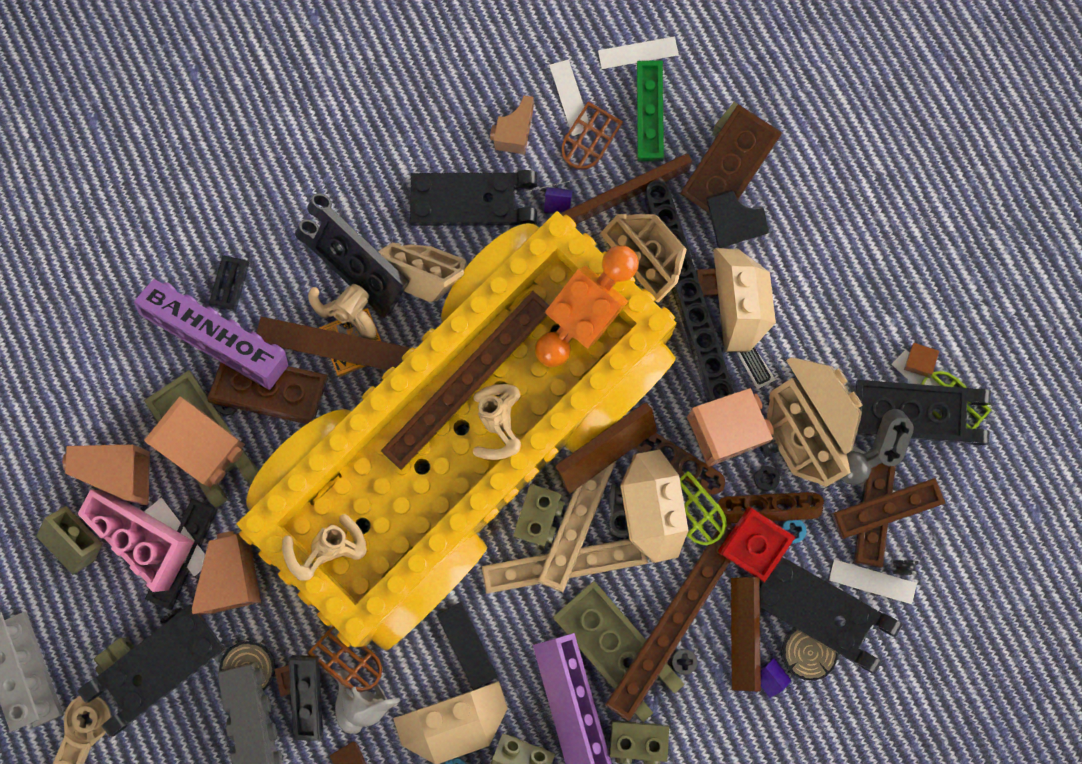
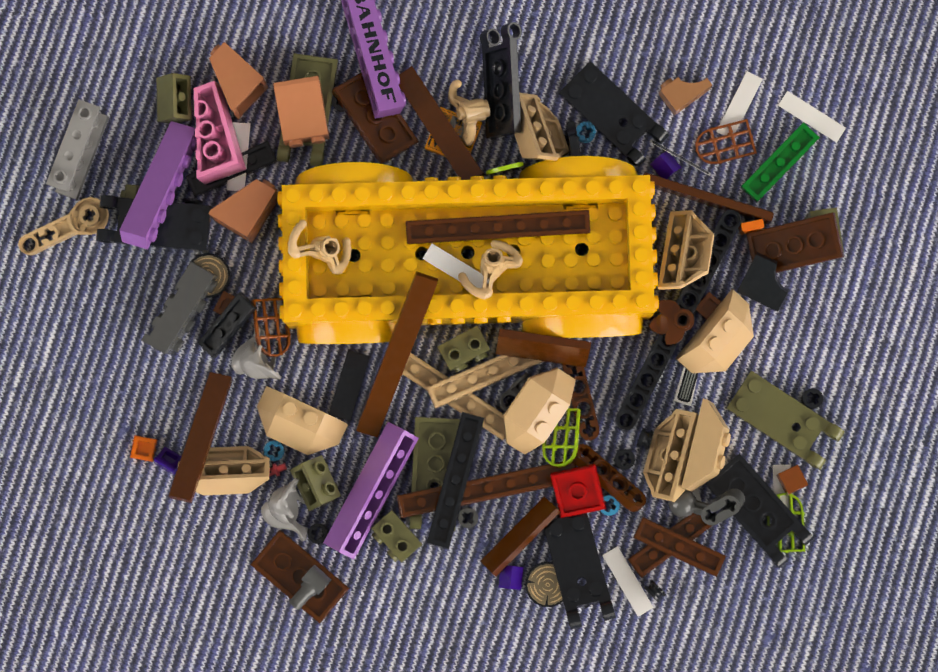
camera: 45 degrees right, 5 degrees up
black tile [208,255,250,312] -> none
orange brick [535,245,639,367] -> none
slope [687,388,774,467] -> none
none -> medium lavender brick [119,121,197,250]
none -> reddish brown tile [356,271,438,438]
none -> white sticker [422,244,489,288]
none -> black tile [426,412,484,550]
none -> lime window [486,162,524,175]
none -> black tile [566,121,581,156]
none -> dark azure bush [576,122,596,143]
none -> reddish brown plate [649,300,694,345]
none -> olive hinge [726,371,845,470]
none -> orange tile [738,219,765,235]
none -> black bush [801,388,823,409]

